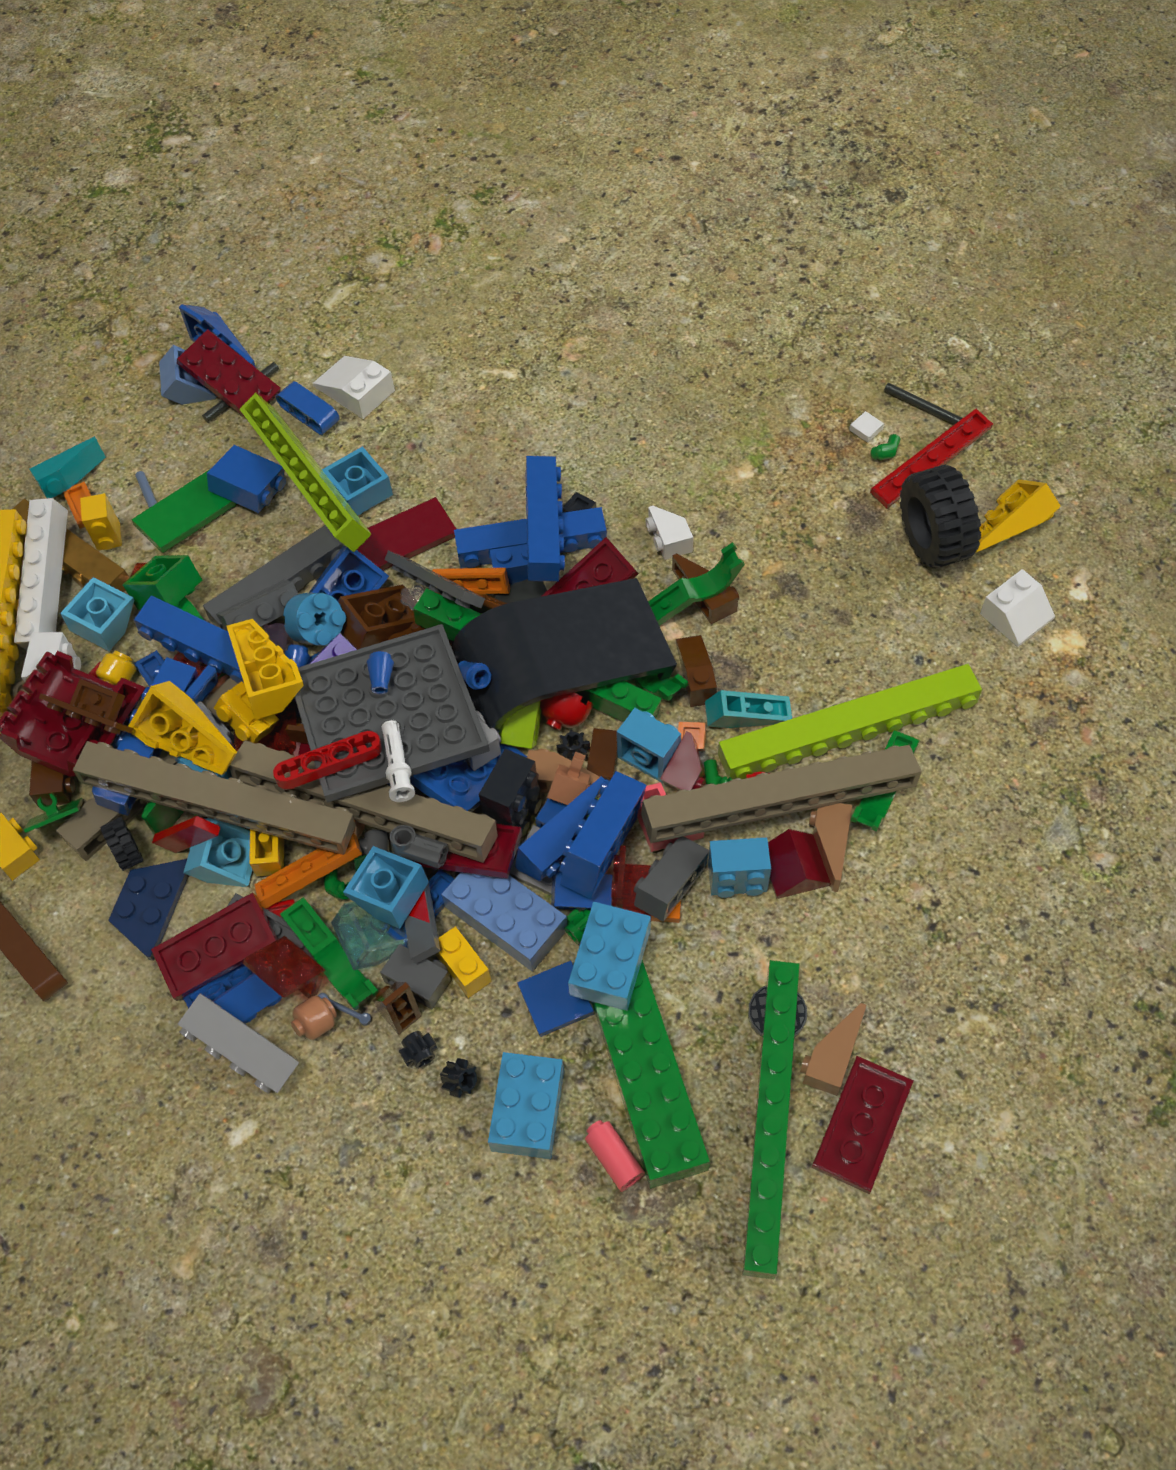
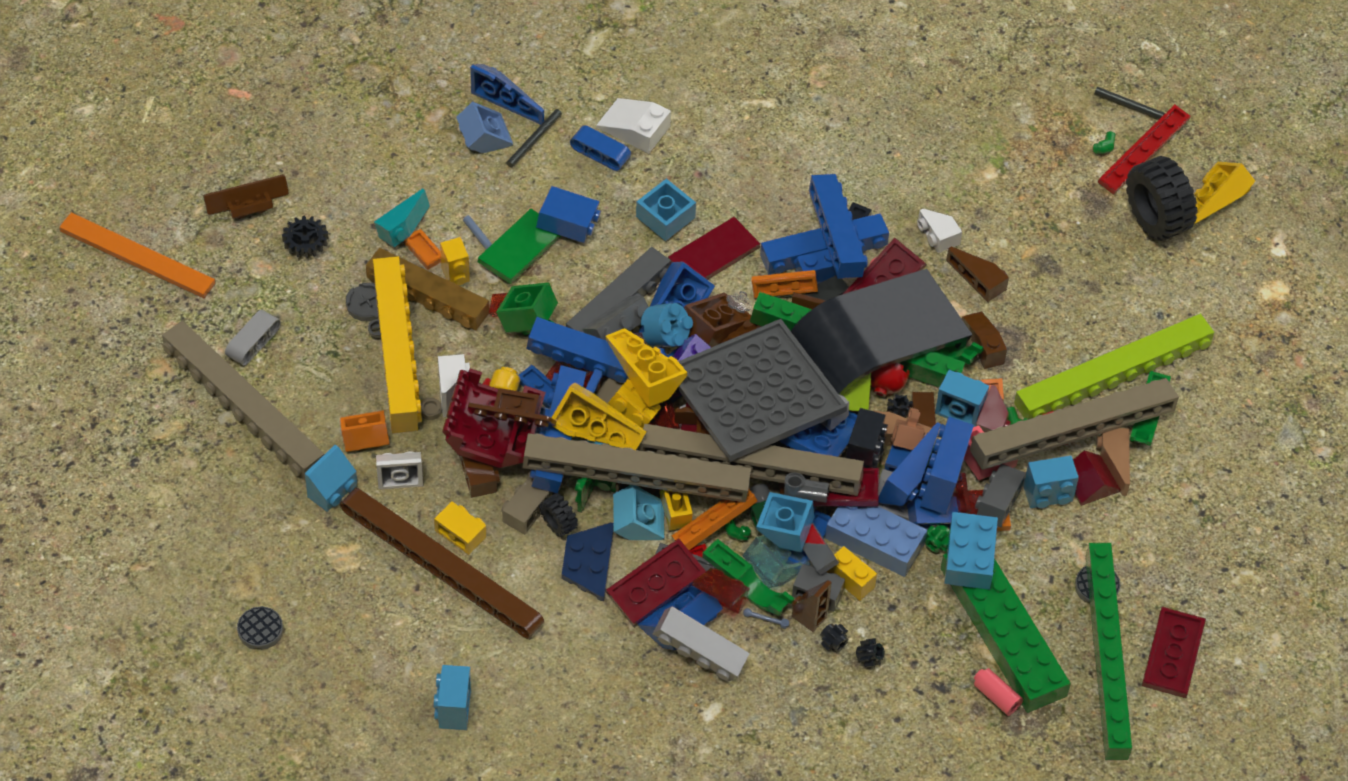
camera: 15 degrees left, 5 degrees down
white brick [14,498,68,650] -> none
green piece [24,792,84,833] -> none
medium azure slope [60,577,134,651] -> none
red tile [152,816,220,853] -> none
dark red plate [176,329,281,419] -> none
lime brick [240,393,371,552] -> none
red beam [273,731,382,790] -> none
nougat head [291,996,337,1040] -> none
blue cone [366,651,394,694] -> none
white pin [381,720,415,802] -> none
dark grey plate [384,550,485,609] -> none
blue cone [458,661,491,690] -> none
dark azure brick [488,1052,564,1159] -> none
blue tile [517,960,594,1037] -> none
green piece [648,542,745,626] -> none
teal slope [705,690,792,728] -> none
medium nougat slope [800,1003,867,1096] -> none
white tile [849,411,884,443] -> none
white slope [980,569,1055,647] -> none

